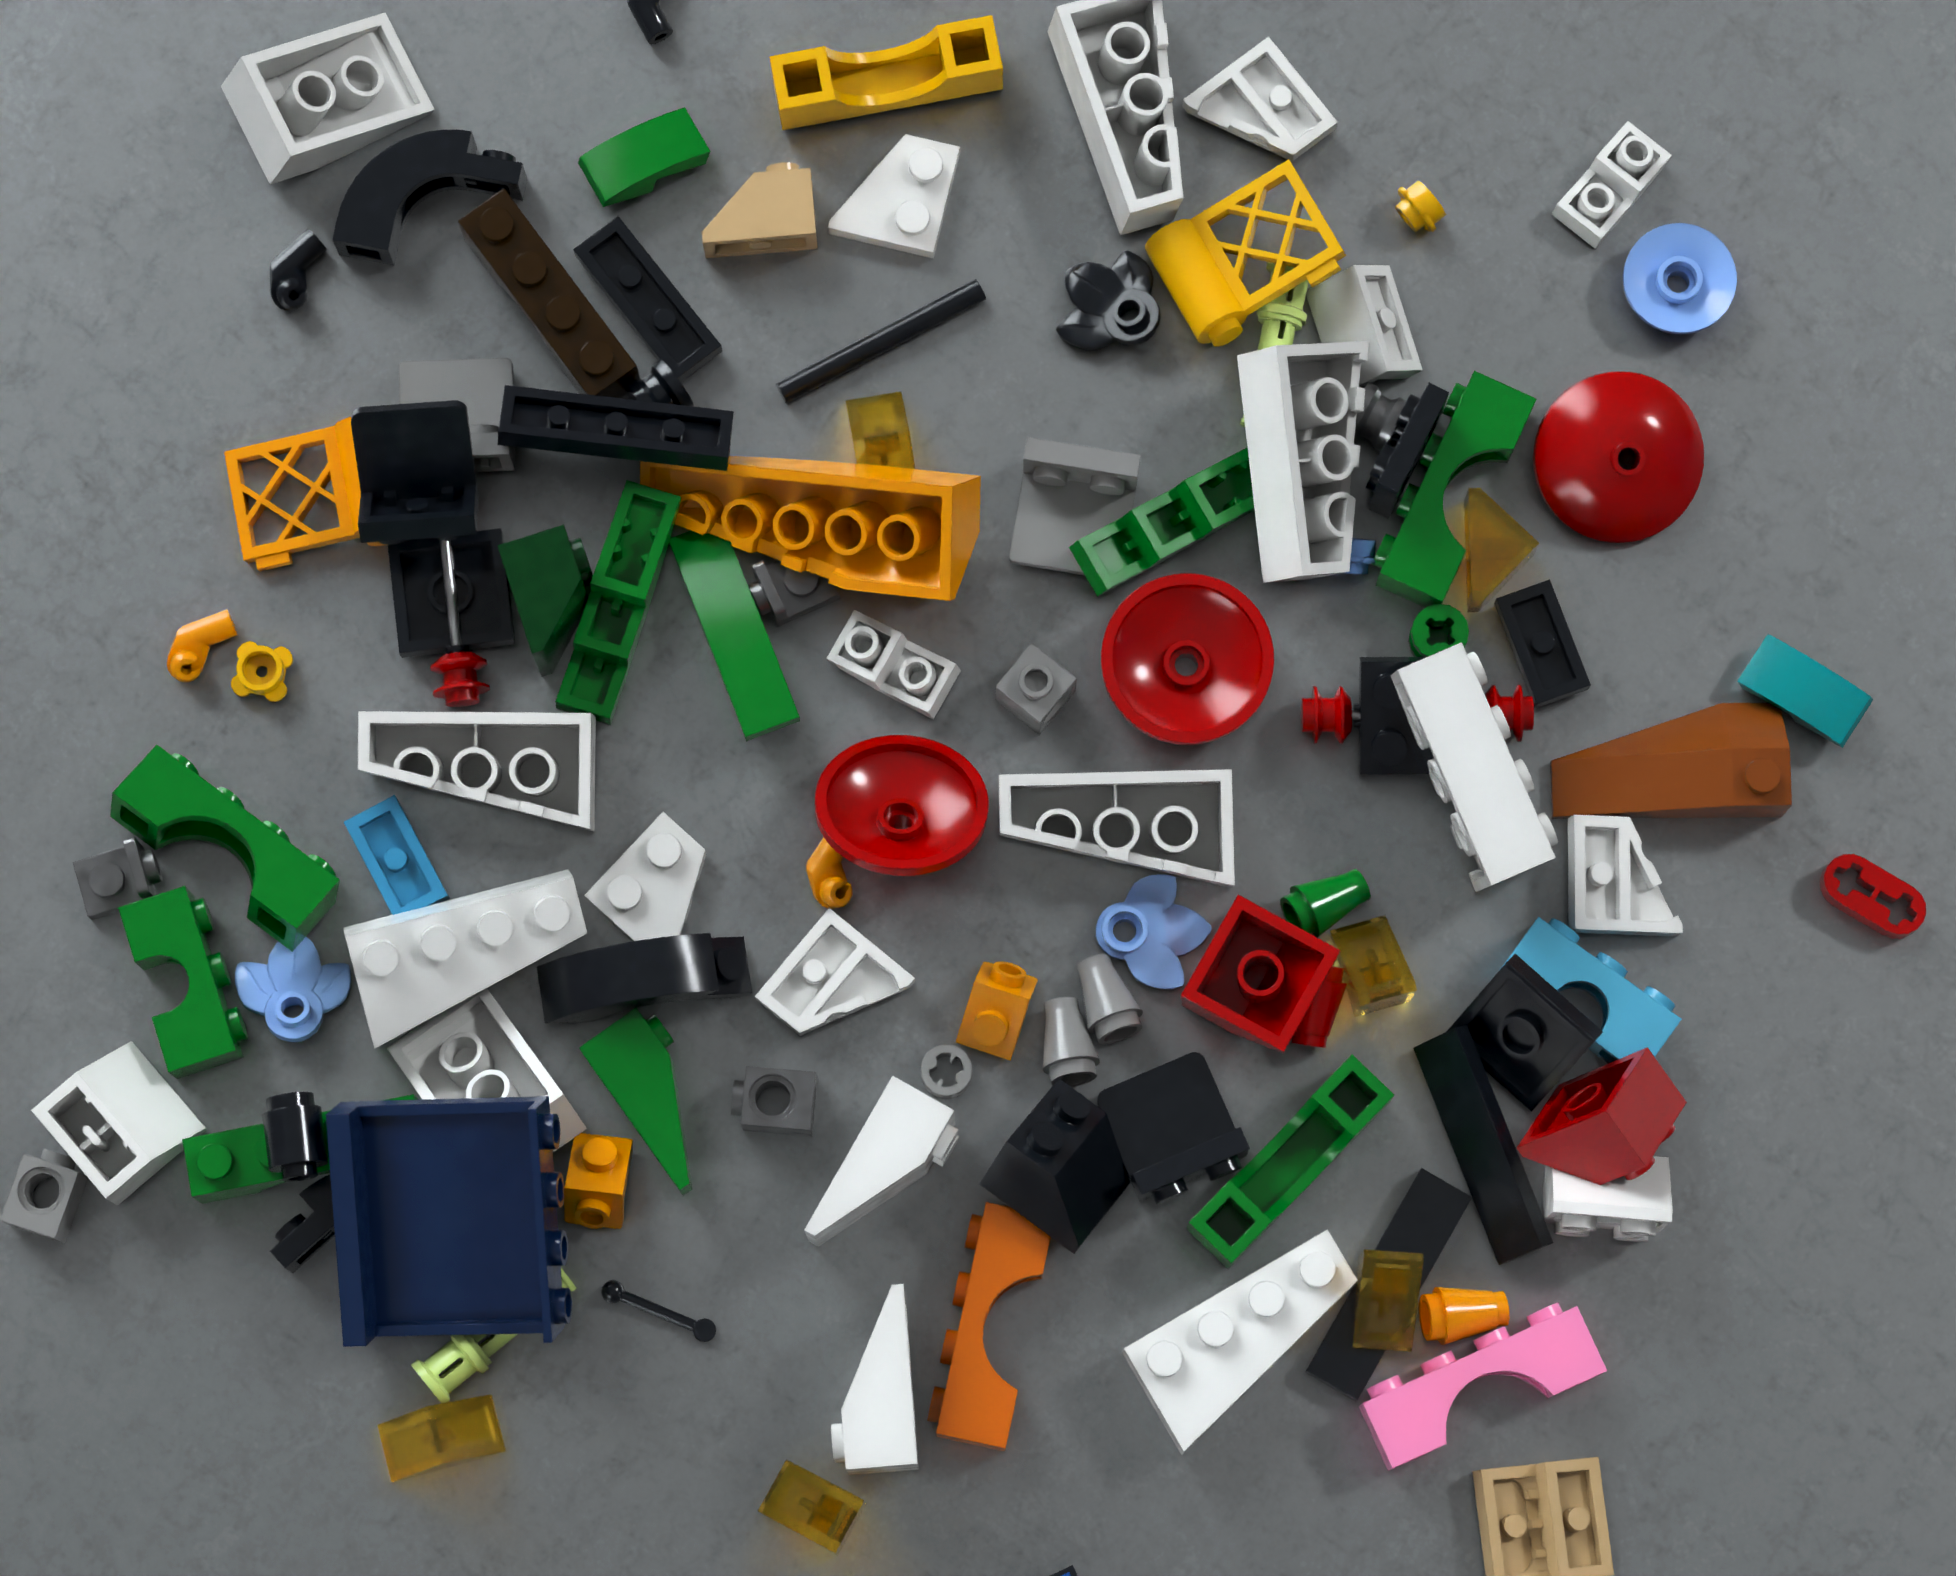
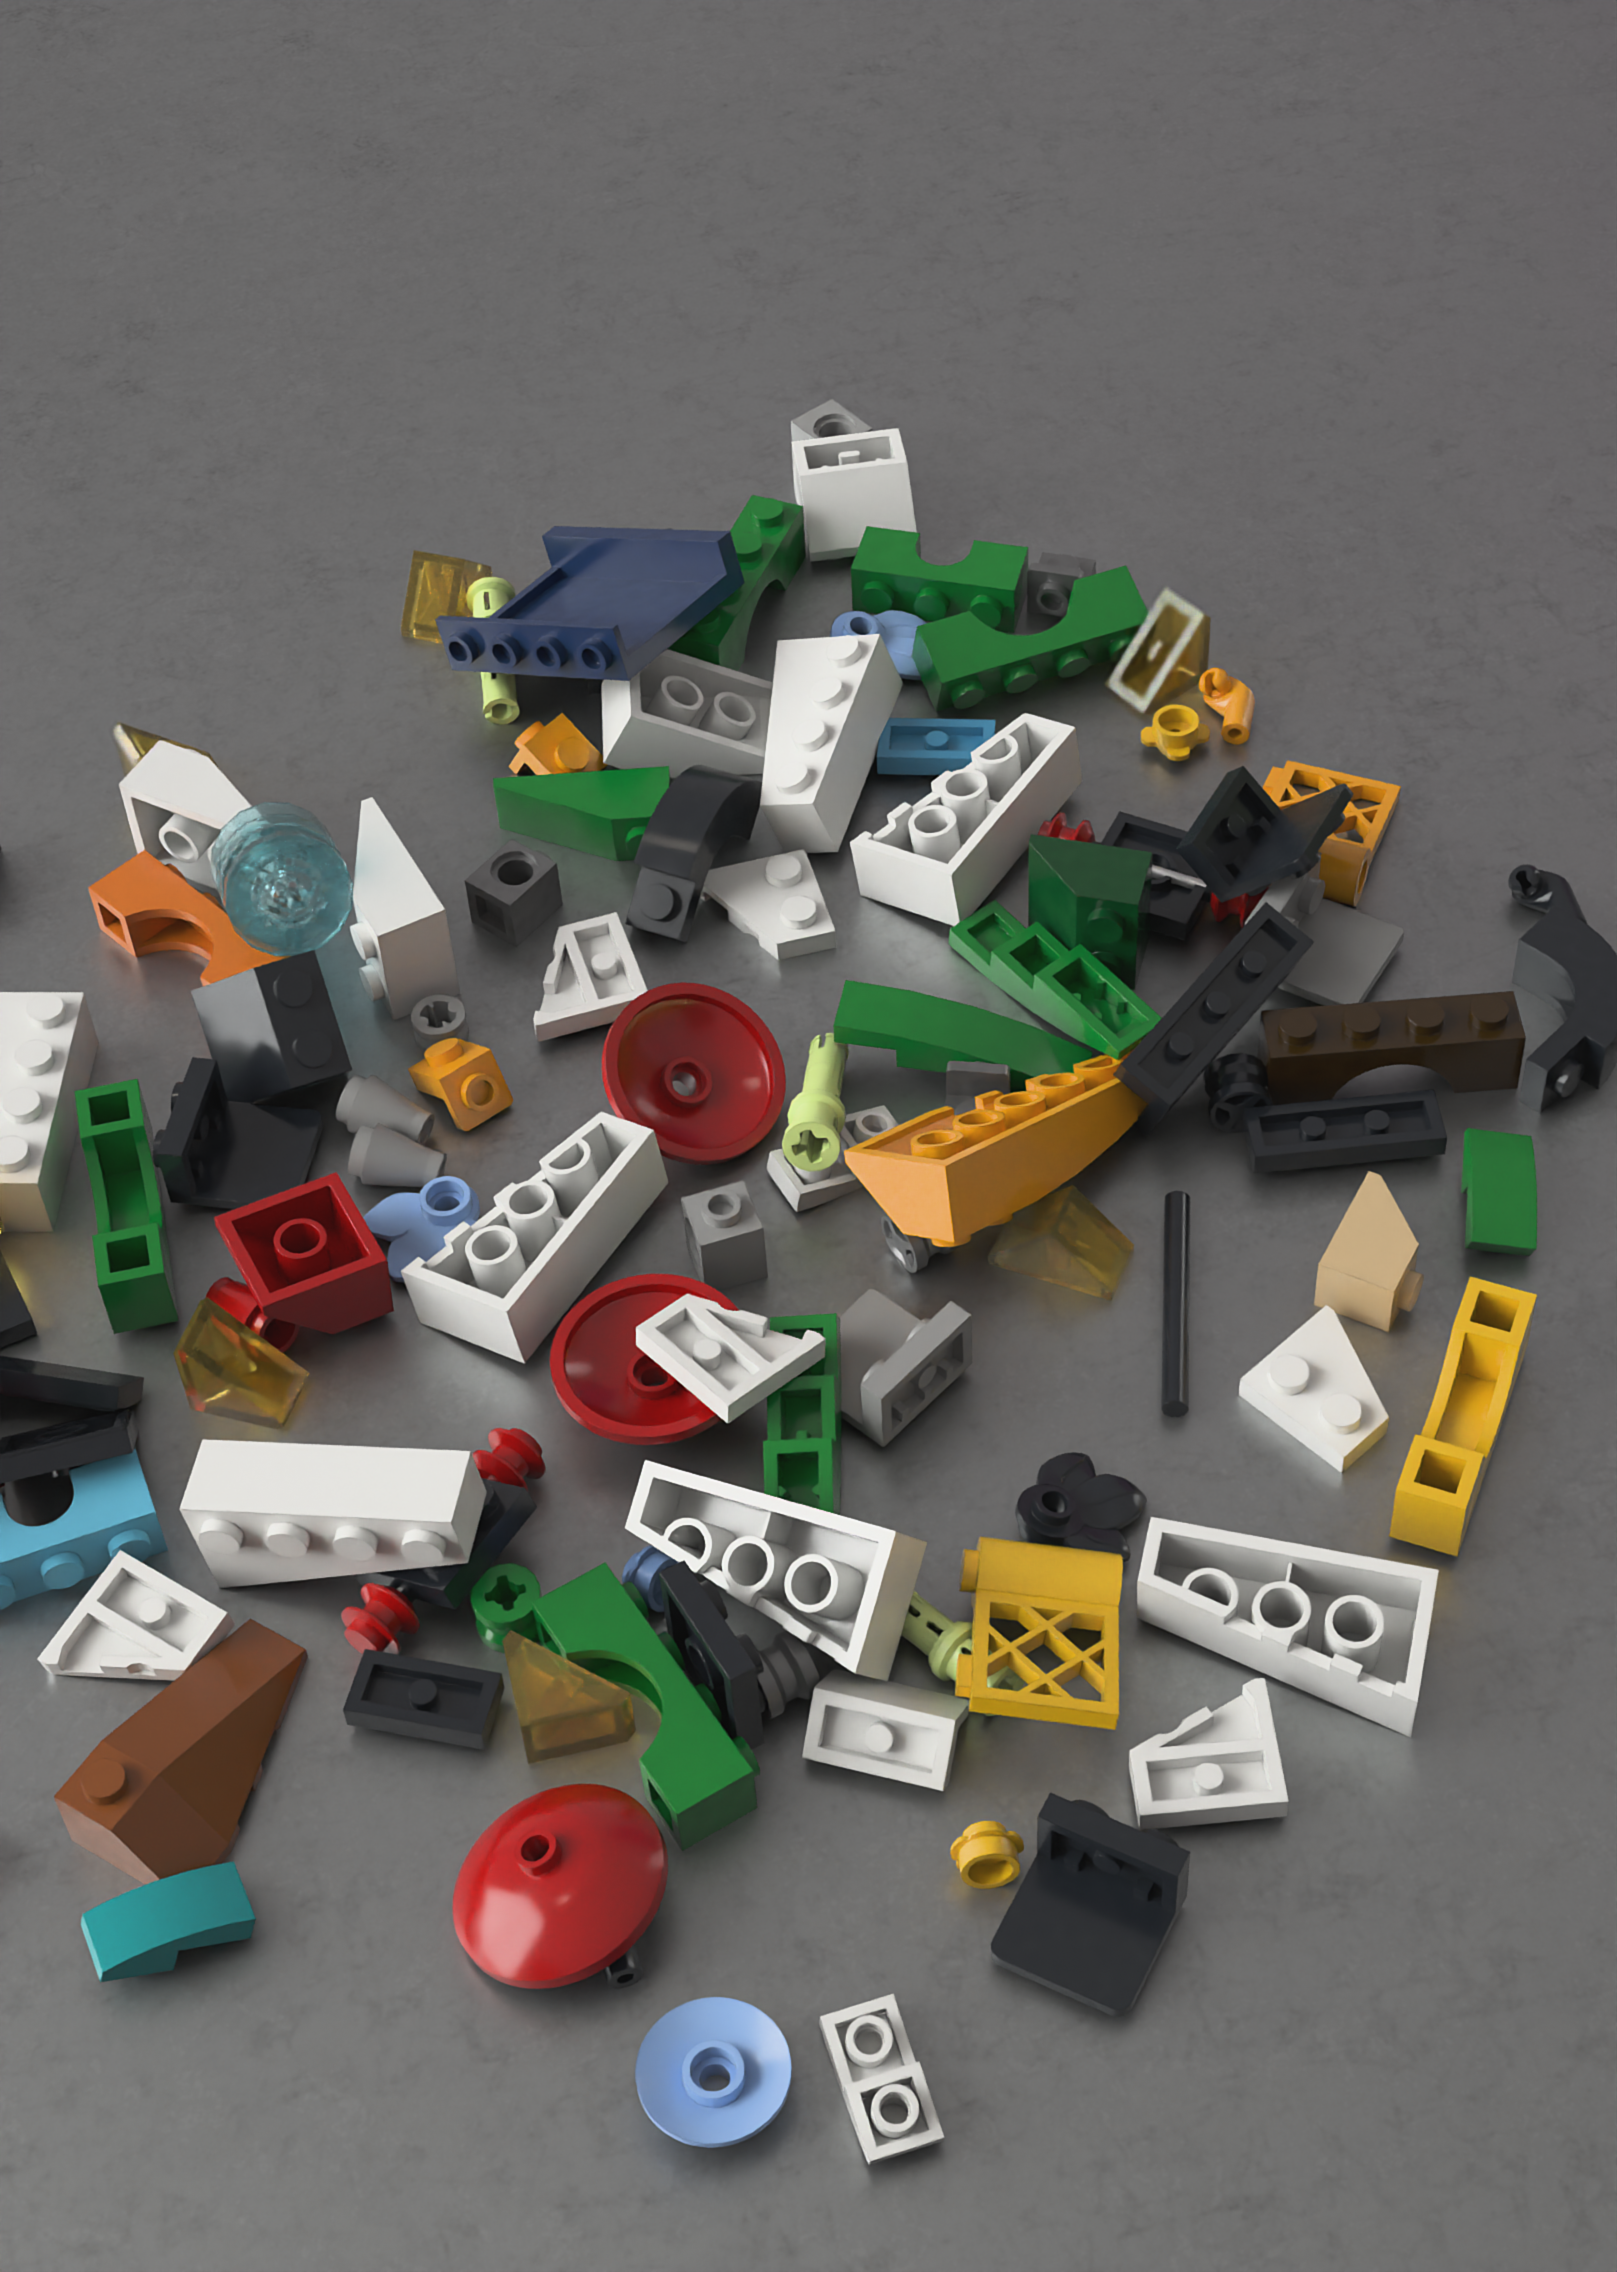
camera: 125 degrees right, 30 degrees down
black brick [262,1092,328,1182] -> none
black hinge [601,1280,716,1342] -> none
green cone [1280,869,1371,938] -> none
none -> clear light blue wheel [211,802,354,956]
none -> white wing [636,1294,826,1424]
none -> yellowish green pin [782,1033,849,1172]
none -> black bracket [991,1793,1190,2017]
none -> clear yellow slope [1105,587,1211,715]

